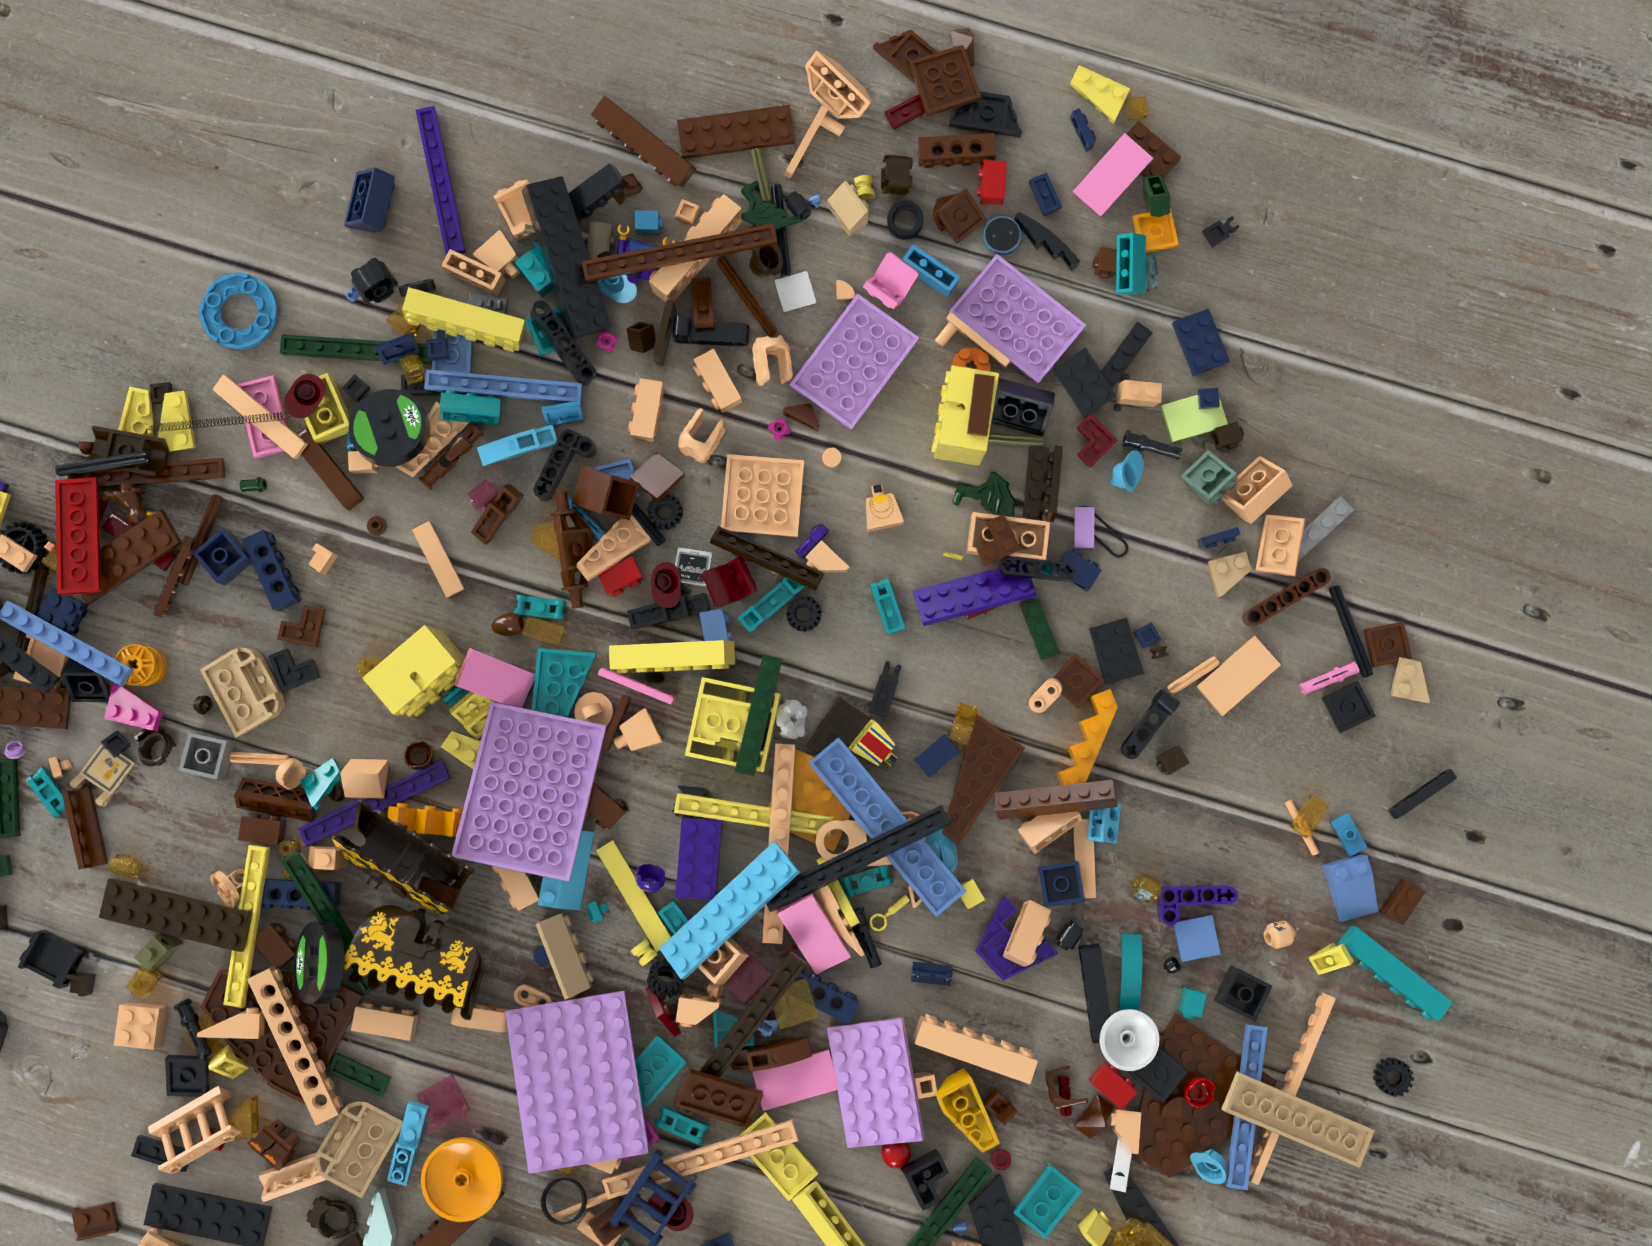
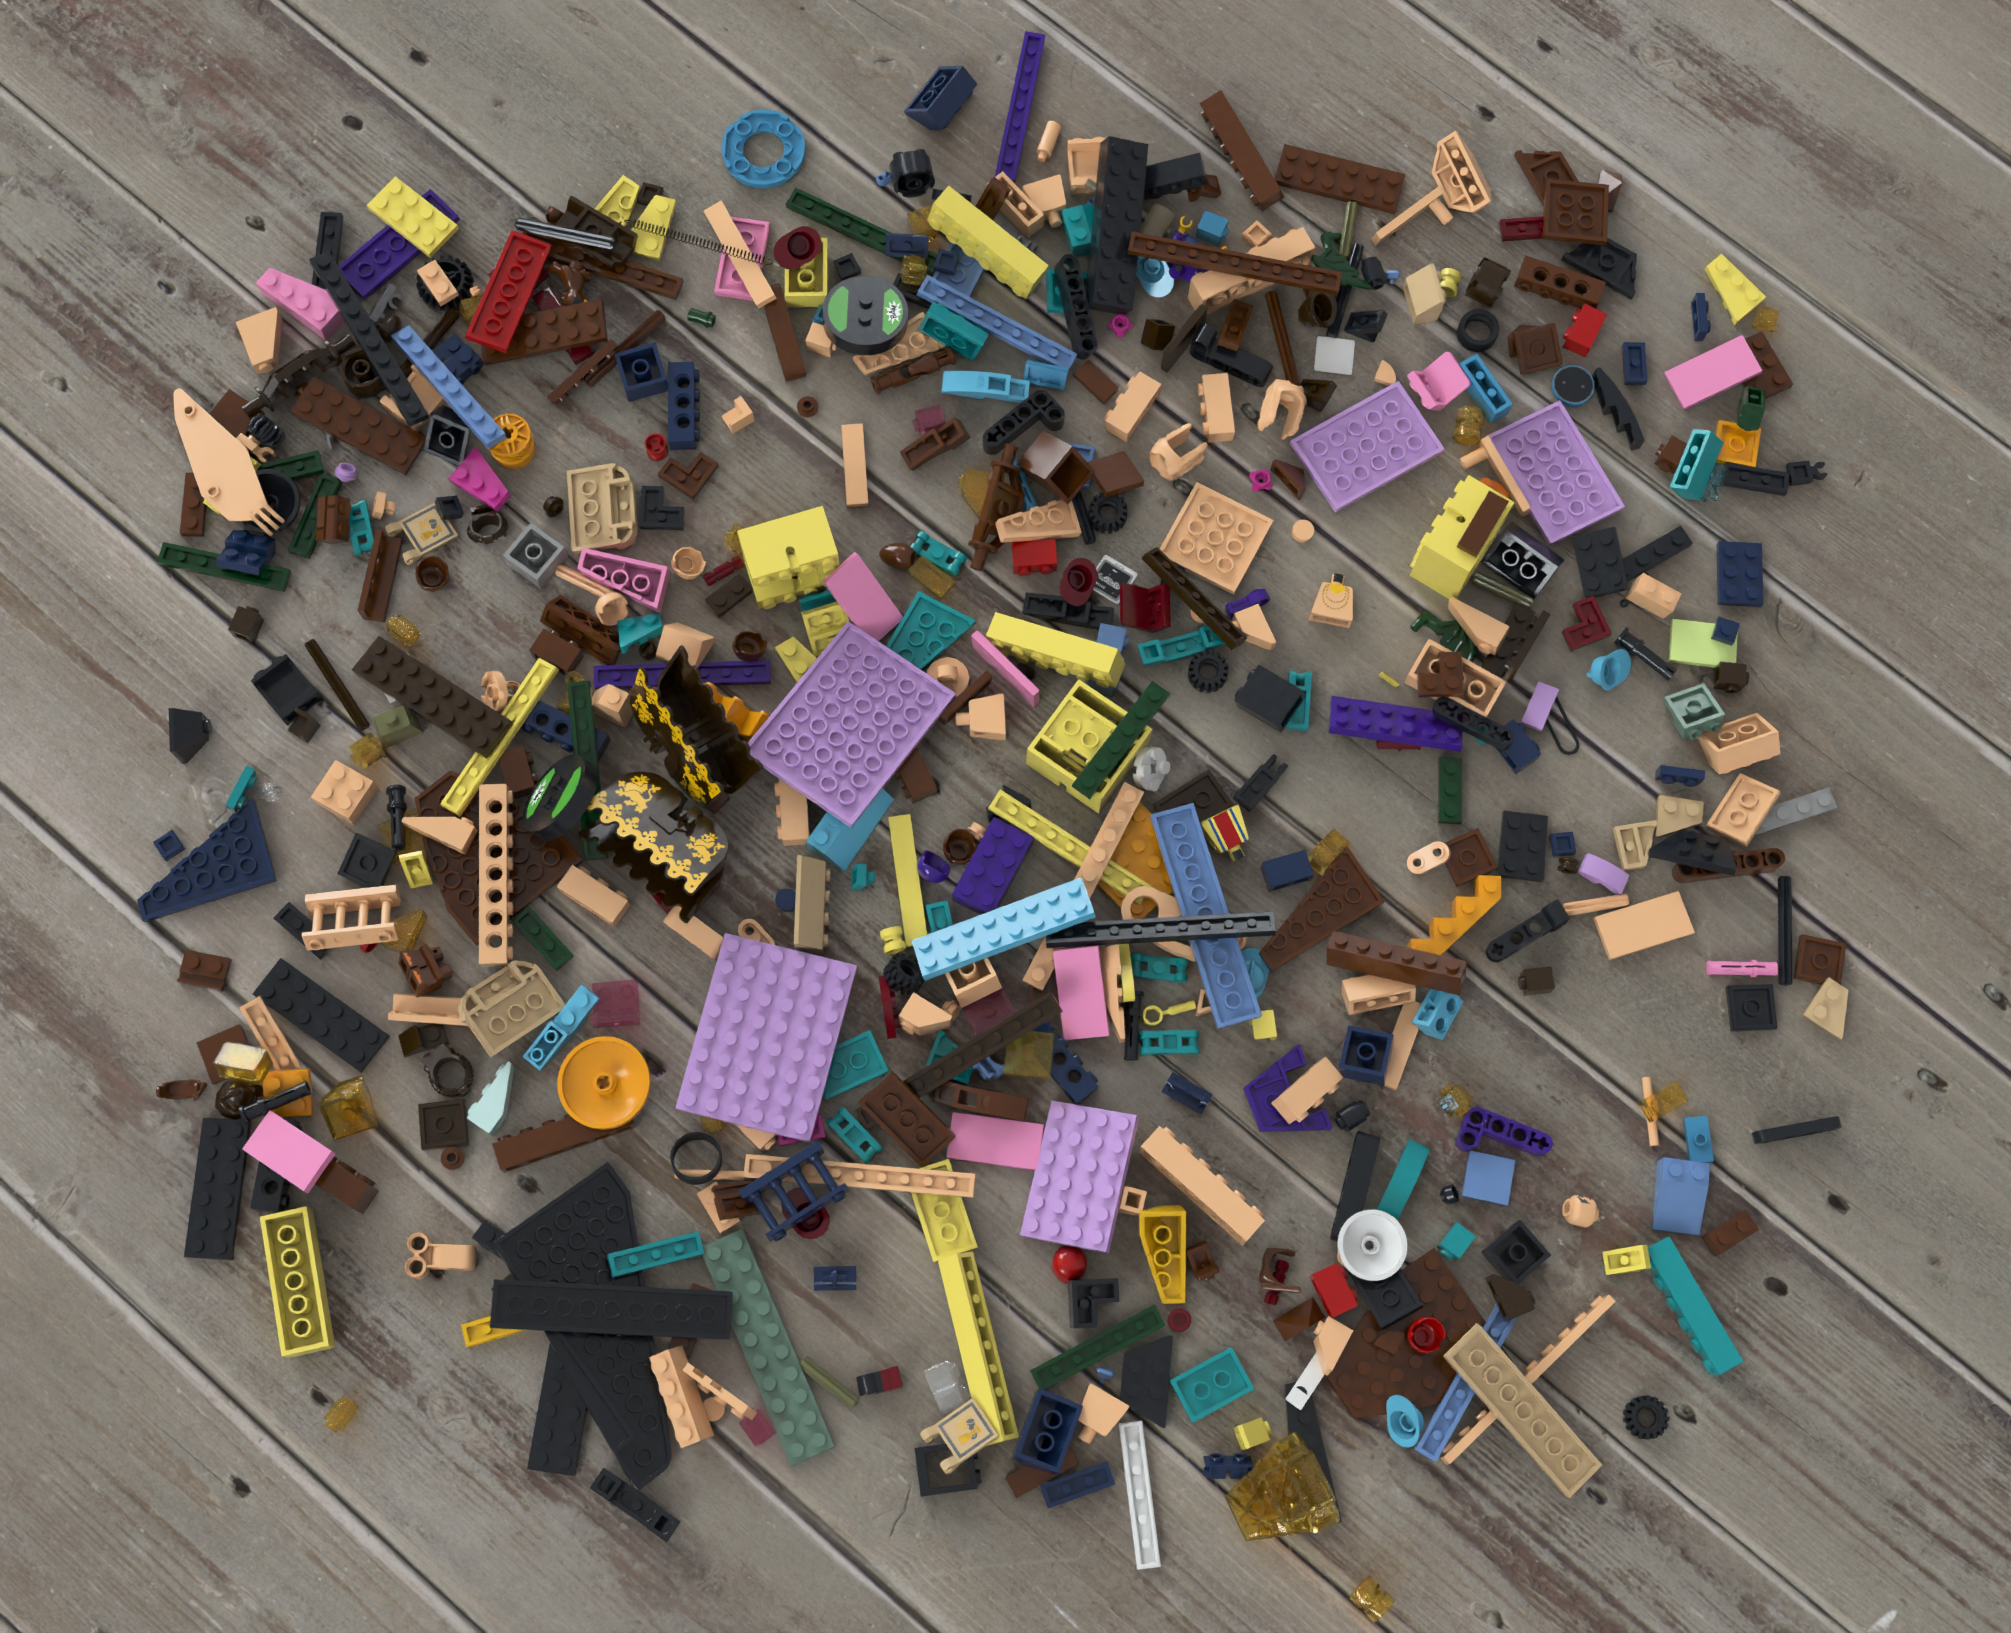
camera: 20 degrees right, 10 degrees down
none -> dark blue wing [137,799,277,923]
none -> dark blue tile [153,830,186,862]
none -> teal plate [225,765,258,812]
none -> dark brown axle [305,639,370,731]
none -> reddish brown brick [316,495,351,544]
none -> dark brown slope [398,1023,449,1058]
none -> reddish brown hair [415,556,449,592]
none -> bright pink wedge [577,548,671,614]
none -> red wheel [645,433,668,462]
none -> light nougat hair [671,547,706,580]
none -> dark red axle [703,556,744,586]
none -> dark brown plate [705,573,753,618]
none -> reddish brown hair [943,829,977,865]
none -> light nougat plate [967,822,987,842]
none -> reddish brown plate [975,177,1011,220]
none -> light nougat cylinder [1037,121,1062,162]
none -> reddish brown tile [1073,360,1119,404]
none -> teal plate [1140,1030,1200,1056]
none -> black brick [1234,665,1305,733]
none -> dark brown slope [1299,379,1337,412]
none -> black slope [1344,310,1388,342]
none -> light nougat slope [1448,596,1510,656]
none -> clear yellow wheel [1452,406,1485,446]
none -> dark brown slope [1485,1274,1535,1322]
none -> lavender slope [1578,853,1630,895]
none -> tan wing [1613,820,1657,871]
none -> black wing [1649,830,1737,876]
none -> black plate [1721,462,1789,496]

